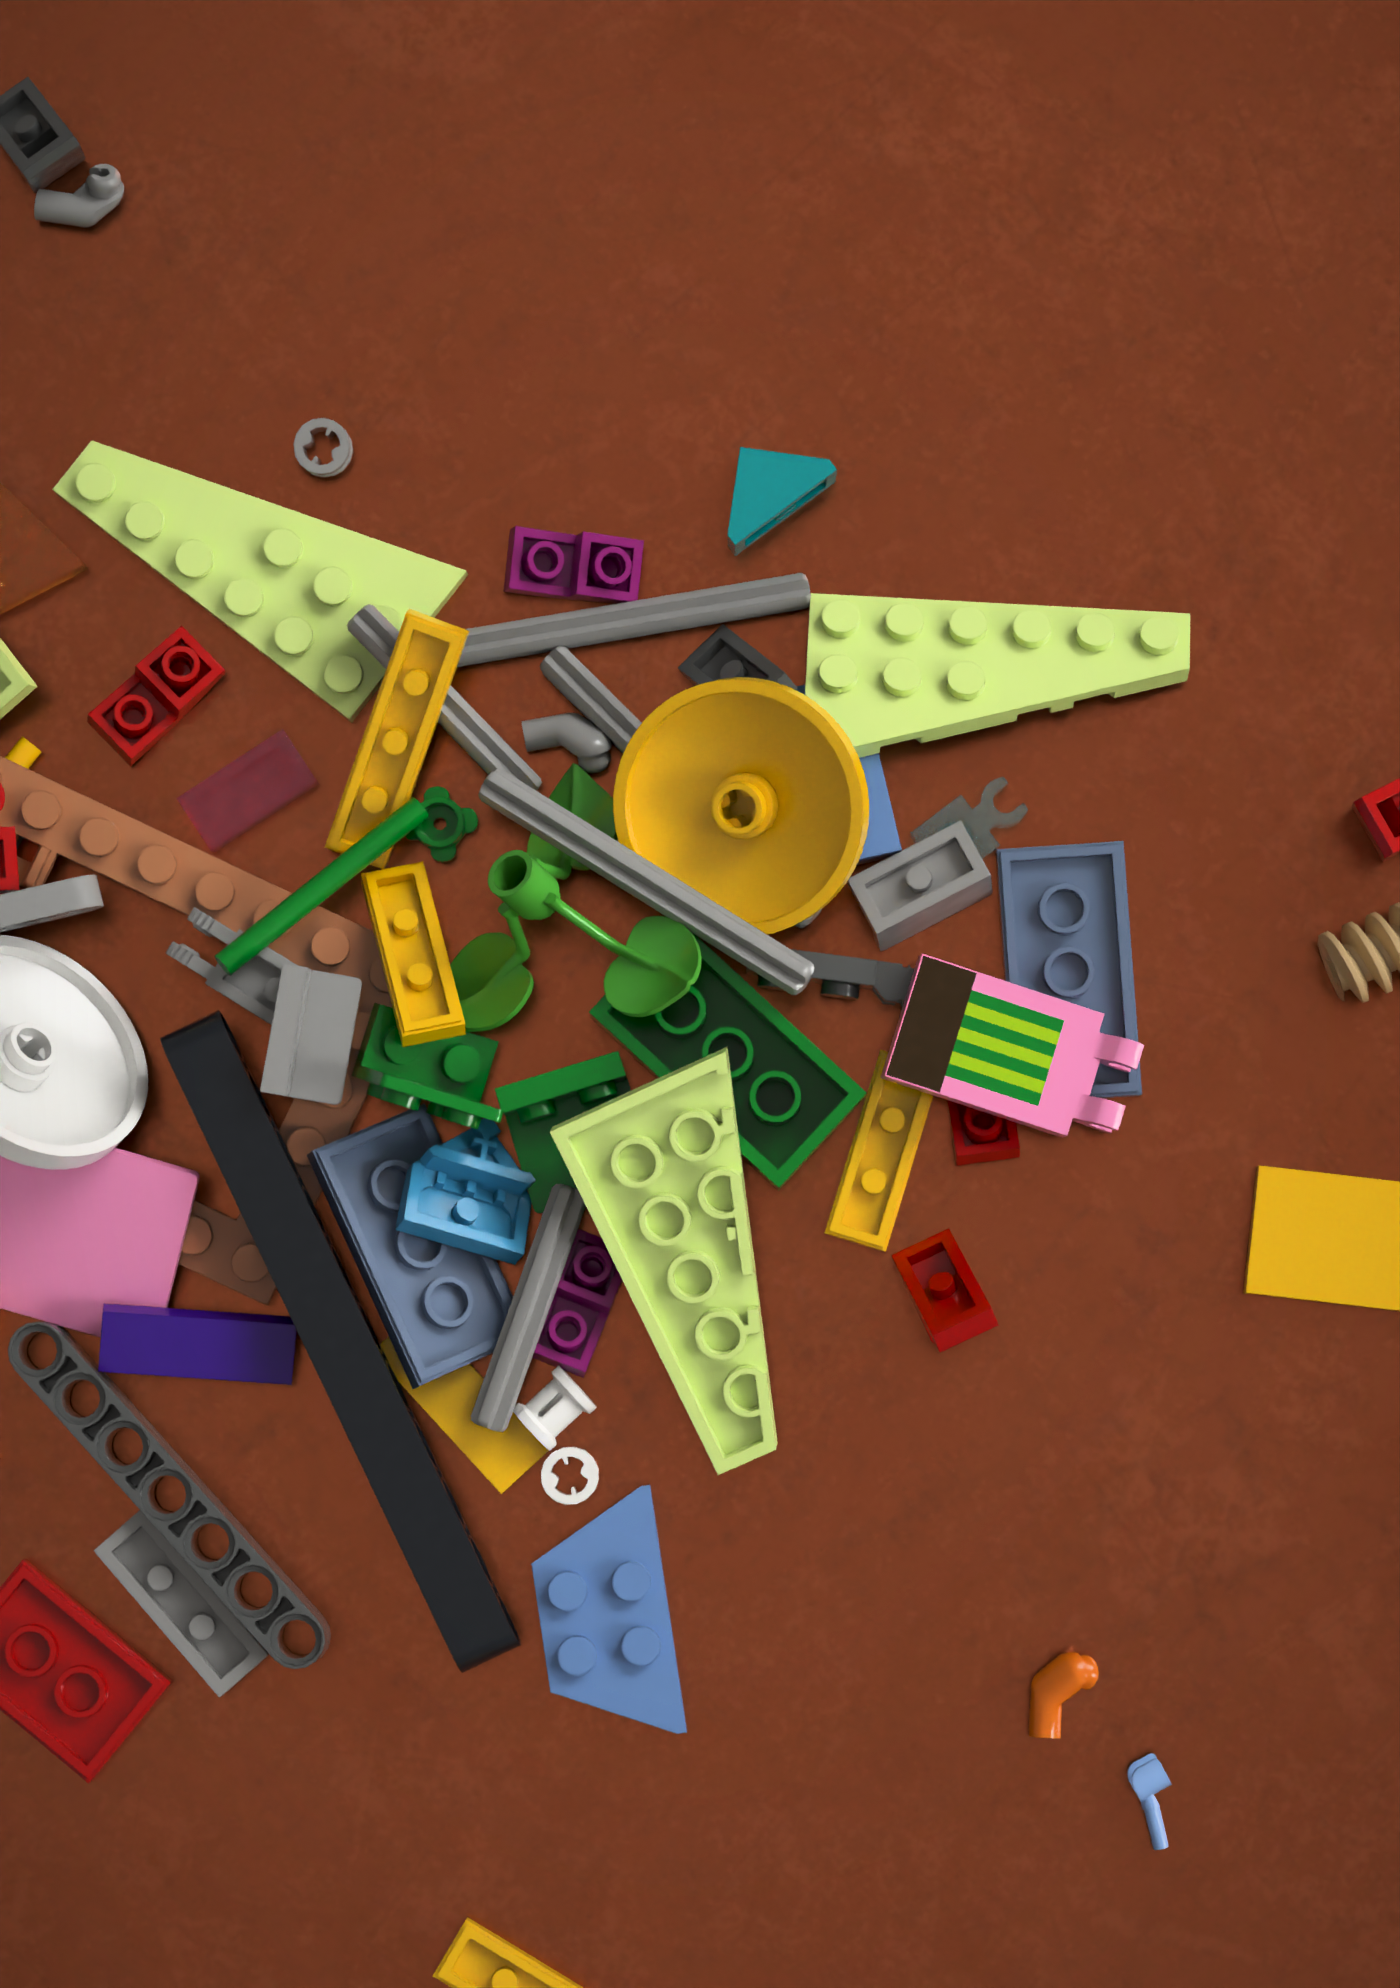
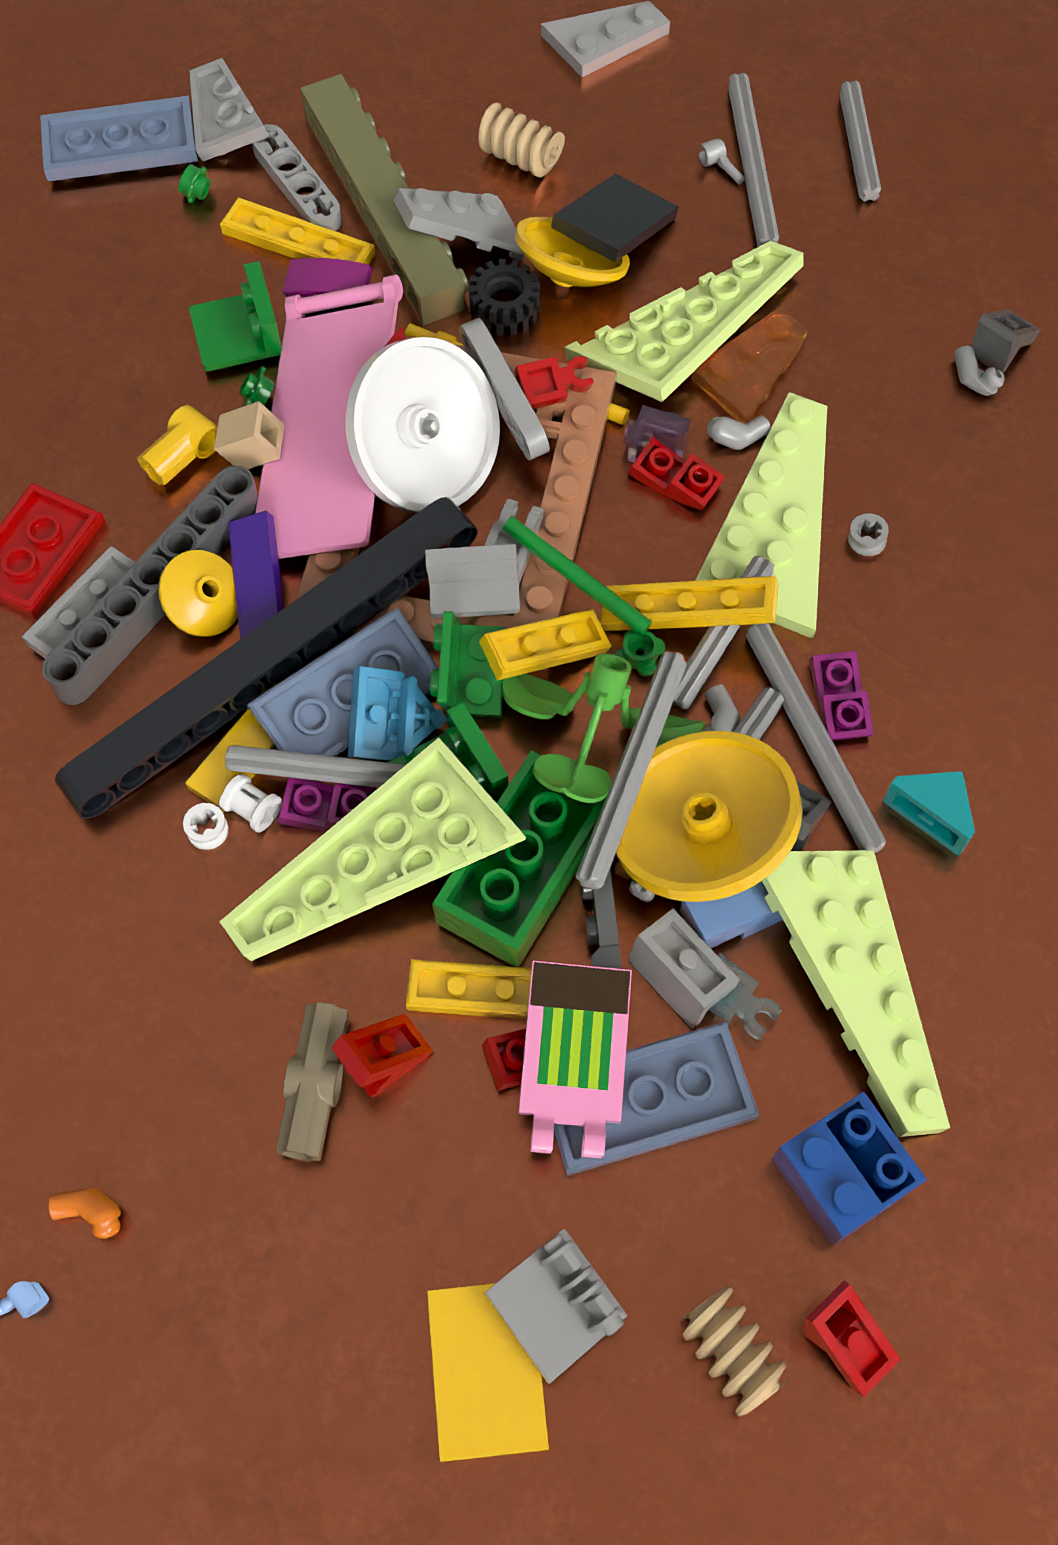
camera: 70 degrees right, 20 degrees down
clear pink tile [177,729,319,853] -> none
medium blue wing [531,1484,687,1734] -> none
none -> yellow dish [158,550,238,637]
none -> dark tan piece [276,1002,350,1161]
none -> light grey hinge [485,1228,627,1384]
none -> bracket [623,405,691,463]
none -> light grey arm [707,415,771,450]
none -> blue slope [772,1091,927,1247]

